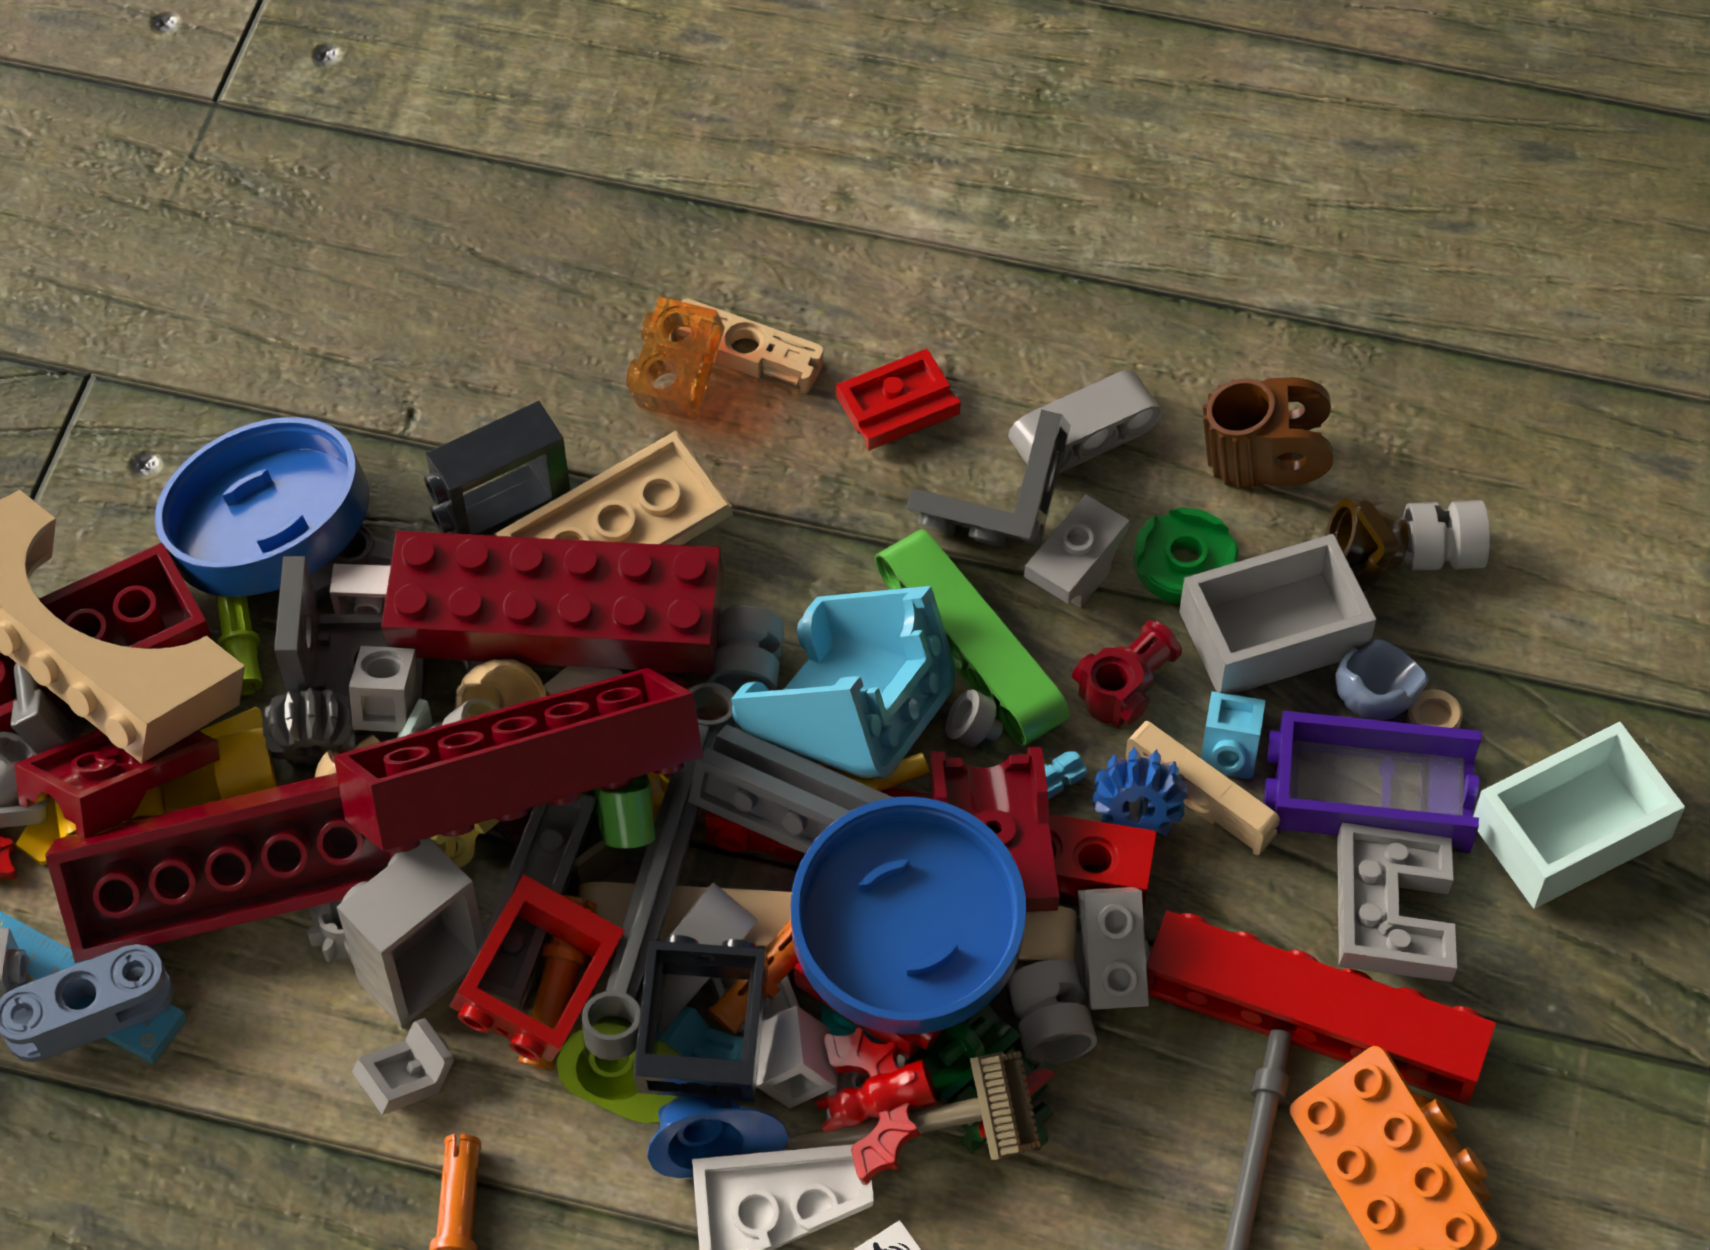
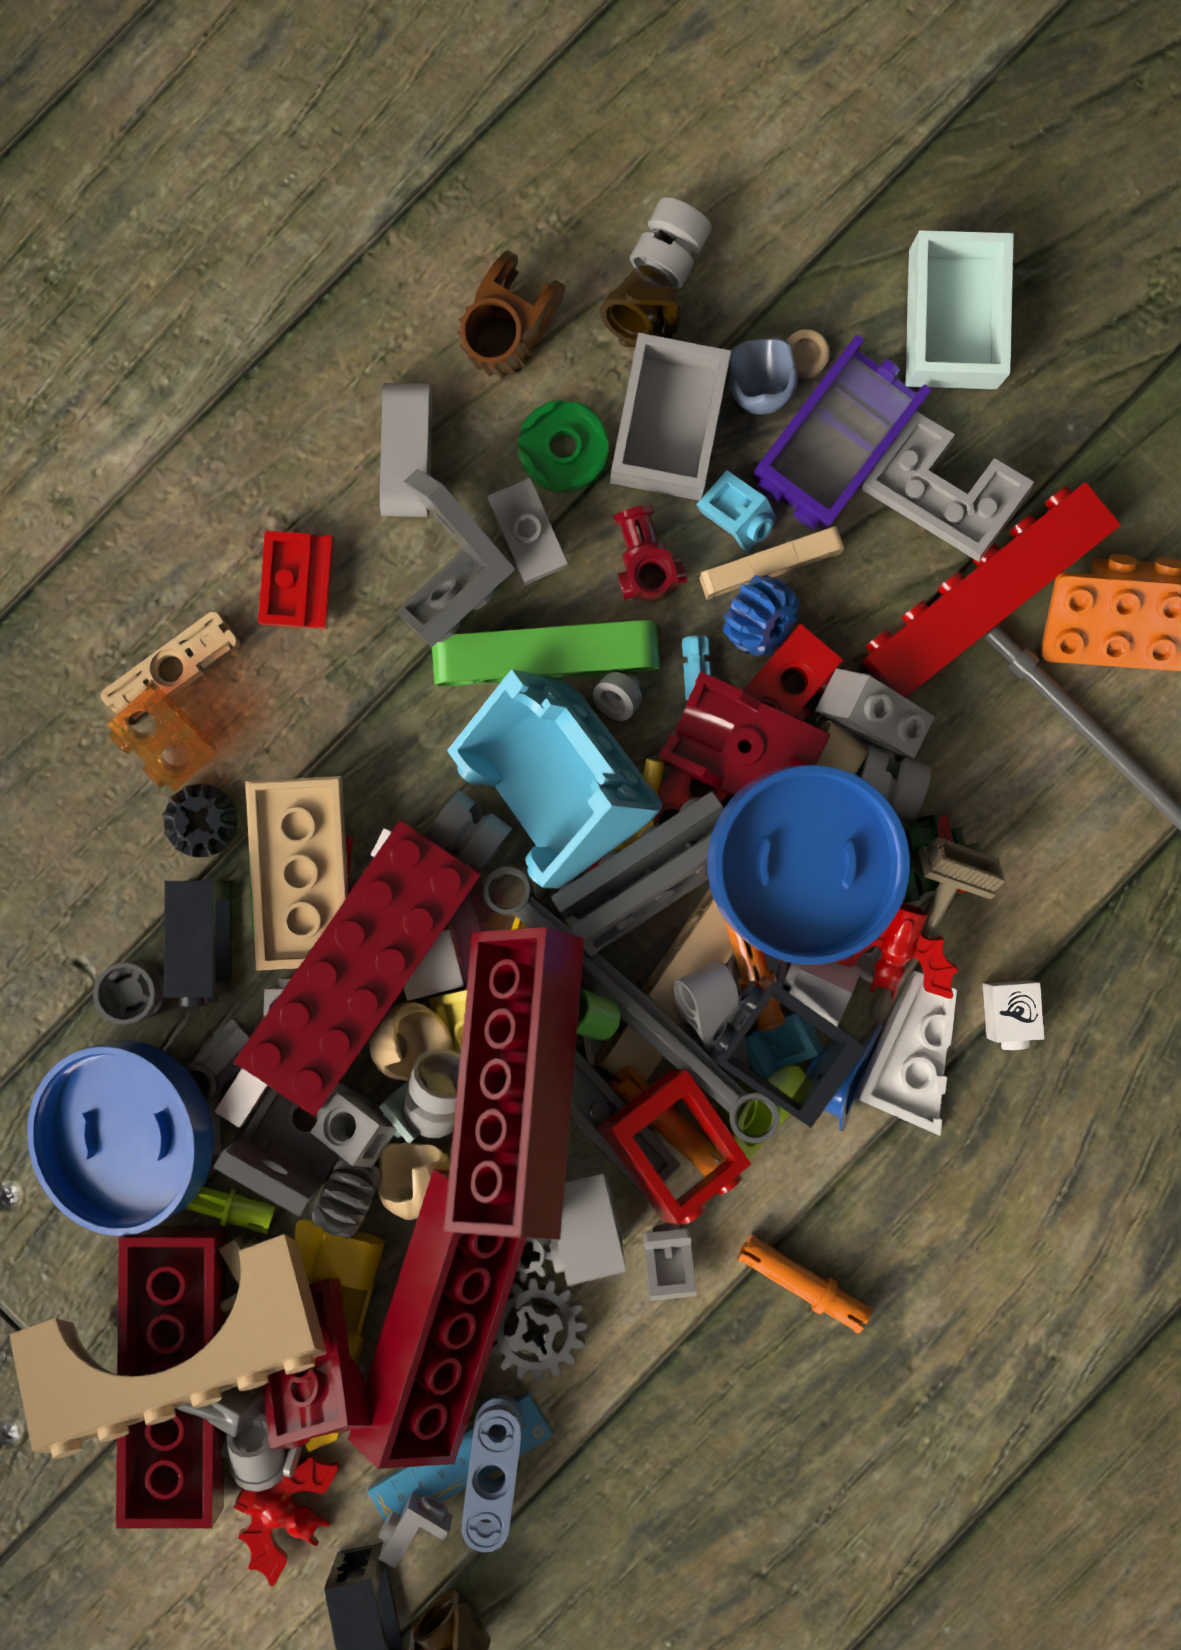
camera: 65 degrees left, 30 degrees up
none -> dark grey wheel [93,959,169,1025]
none -> black gear [162,784,238,858]
none -> dark grey gear [490,1274,587,1381]

